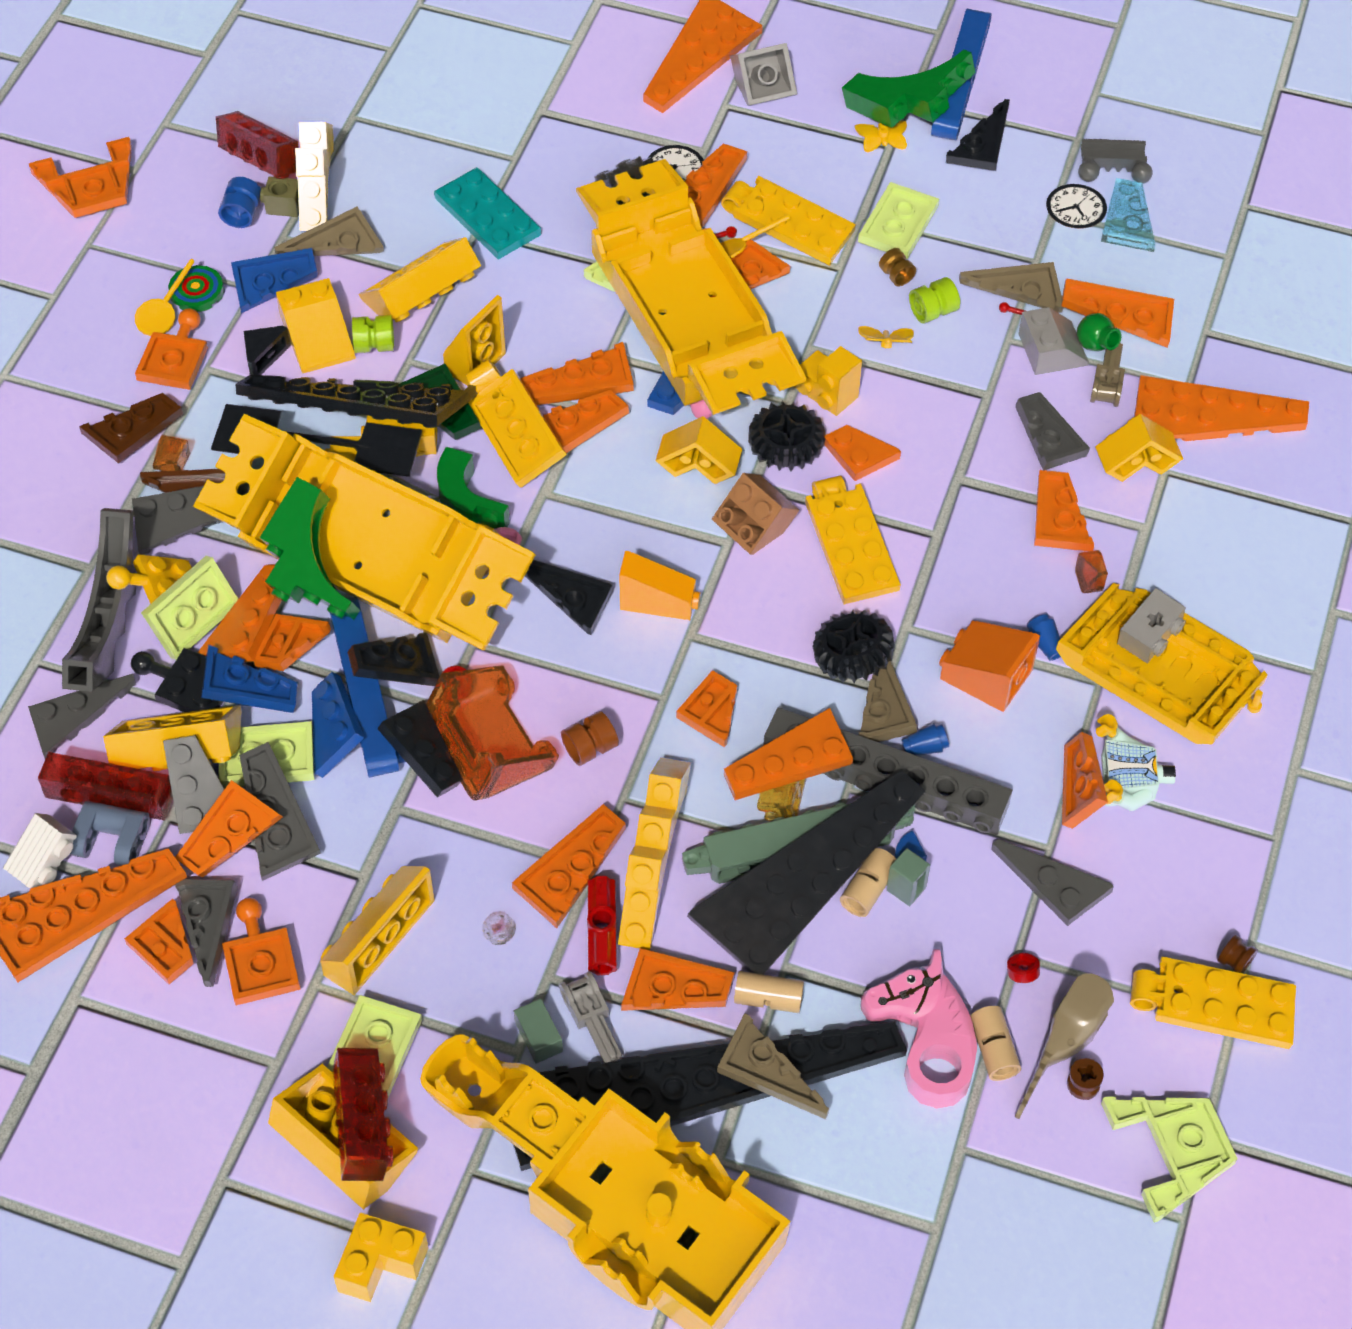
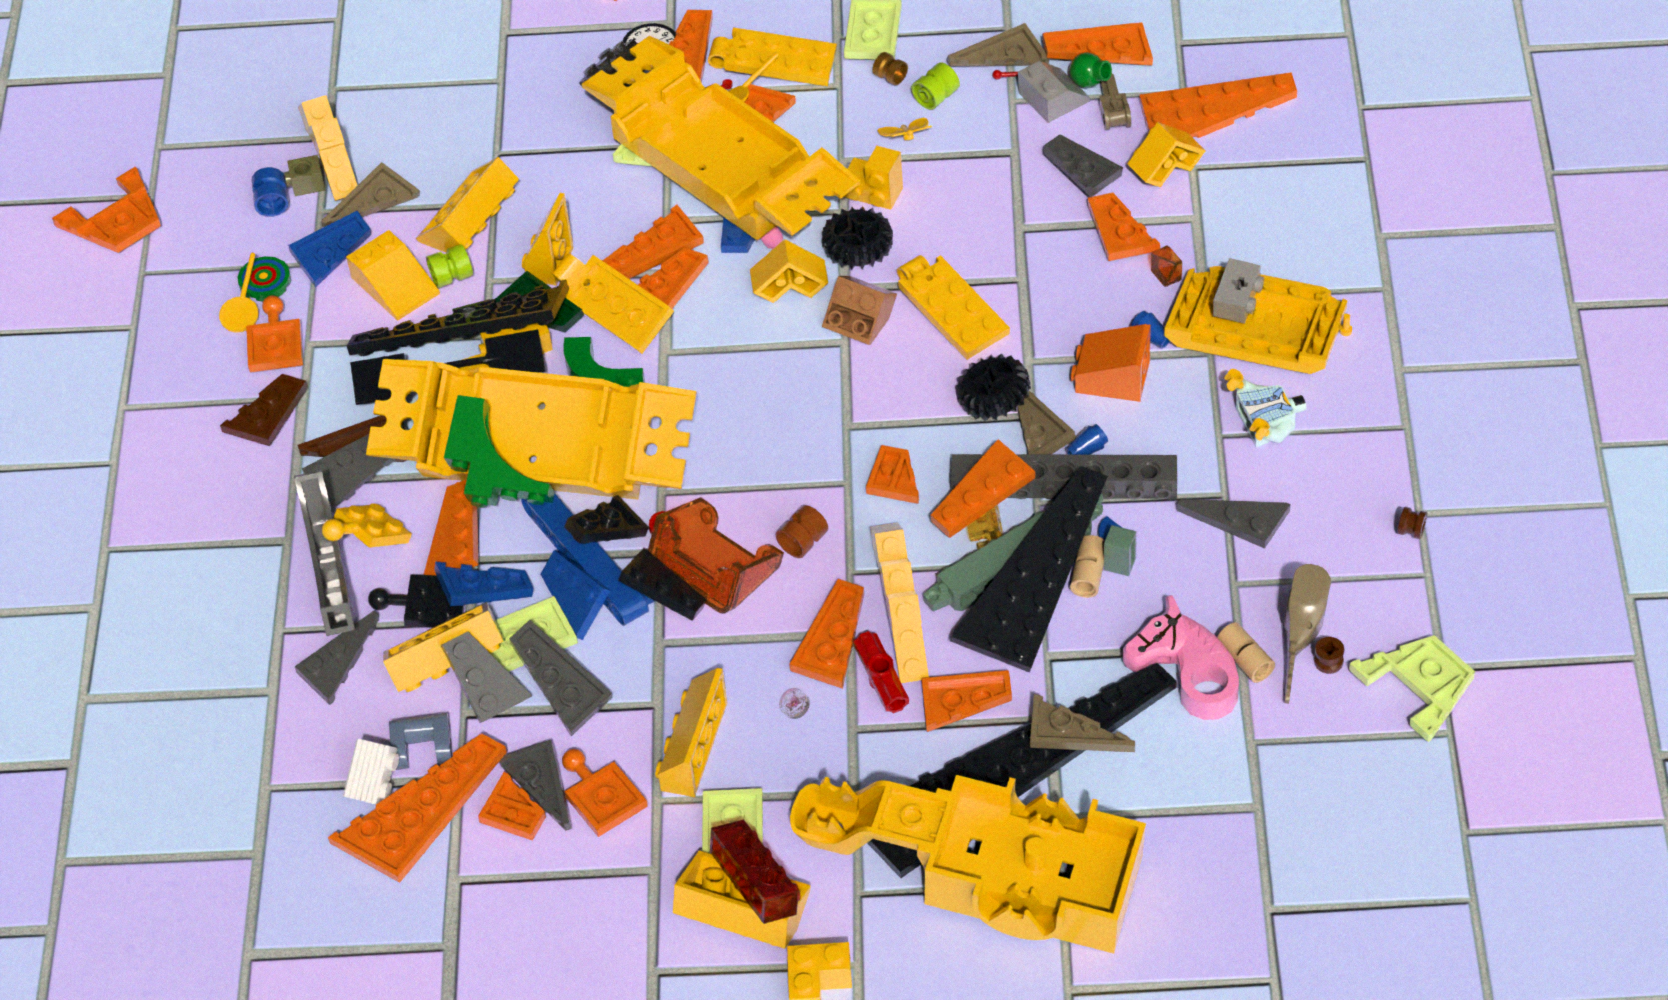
camera: 15 degrees left, 5 degrees down
clear red brick [38,752,173,821] -> none
yellowish green plate [141,556,238,660] -> none
clear orange slope [153,435,191,471] -> none
orange wing [175,780,283,878] -> none
clear red brick [216,111,299,179] -> none
black slope [243,325,290,375] -> none
orange wing [254,614,331,671] -> none
teal plate [434,167,541,260] -> none
sand green piece [513,999,563,1064] -> none
black wing [525,559,613,635] -> none
light grey connector [559,971,622,1063] -> none
light orange slope [619,551,701,620] -> none
tan pin [734,971,804,1013] -> none
orange wing [824,425,901,481] -> none
red tile [1007,953,1040,983] -> none
orange wing [1062,732,1108,829] -> none
yellow hinge [1130,956,1296,1049] -> none

